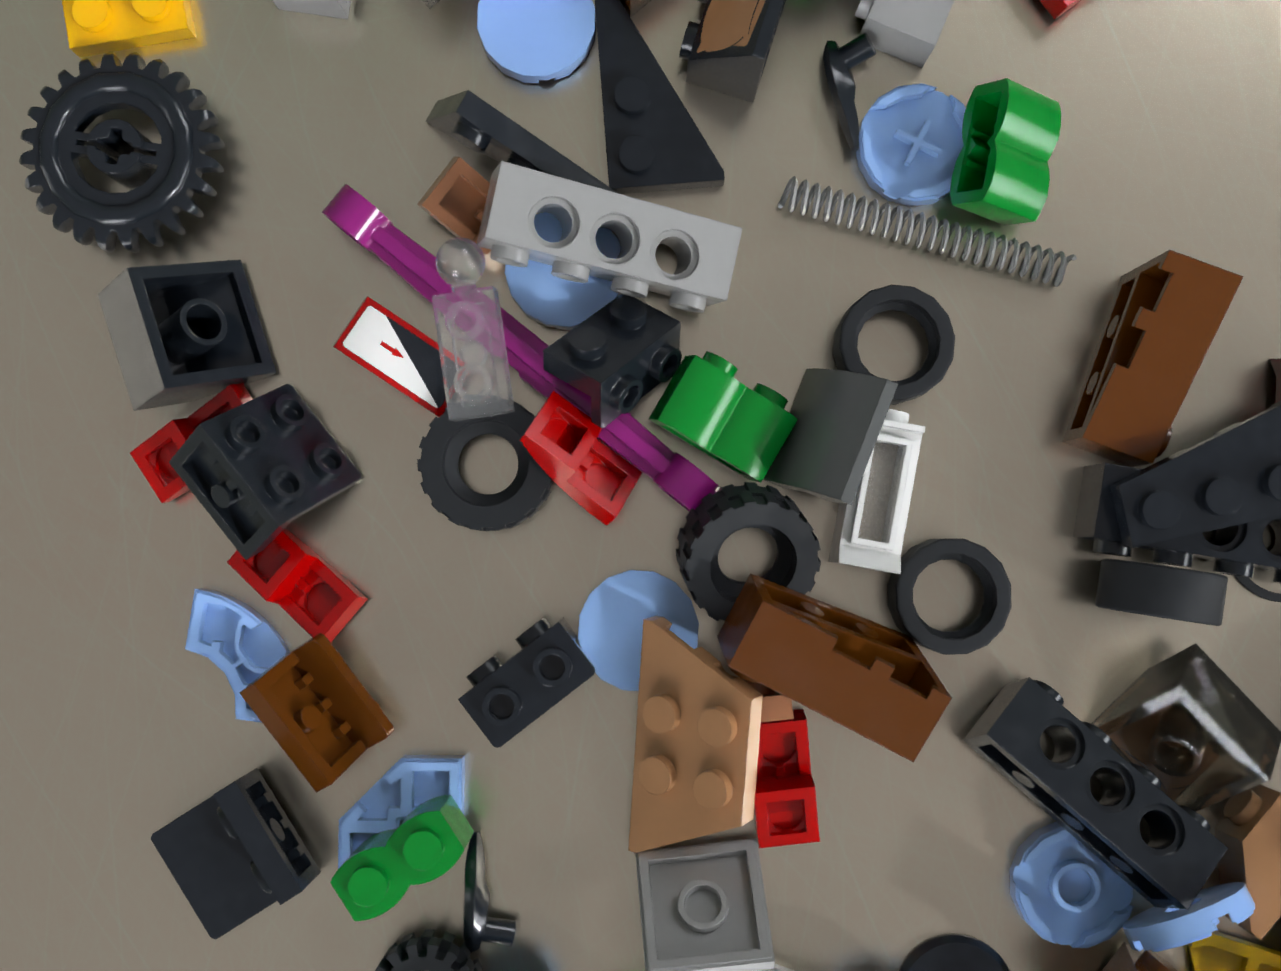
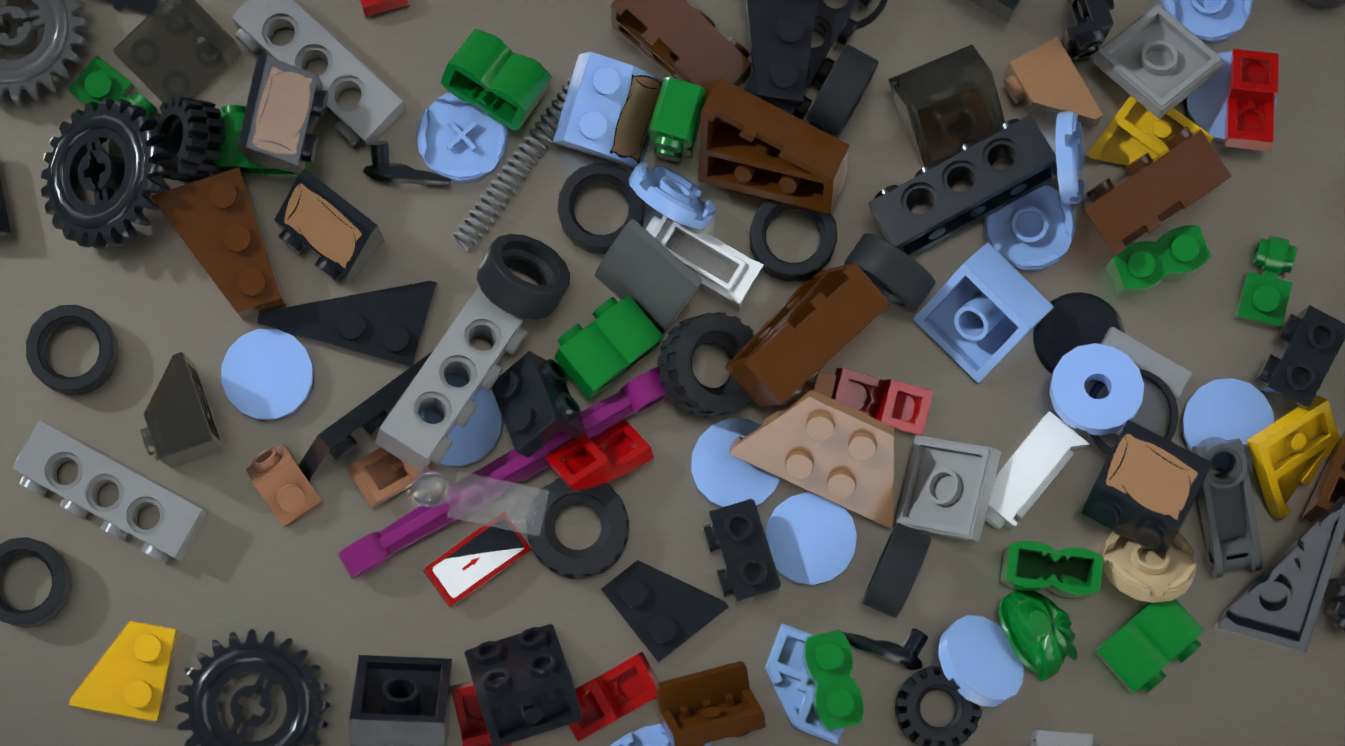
camera: 70 degrees left, 5 degrees down
none -> nougat bracket [246,444,322,527]
none -> black tyre [477,234,570,320]
none -> light blue slope [553,52,663,169]
none -> black wing [601,560,729,663]
none -> light blue tile [629,162,716,229]
none -> green brick [648,77,707,162]
none -> reddish brown wedge [698,77,849,214]
none -> light blue tile [765,492,857,586]
none -> black tyre [844,233,936,313]
none -> black tyre [863,523,931,618]
none -> light blue slope [913,242,1054,384]

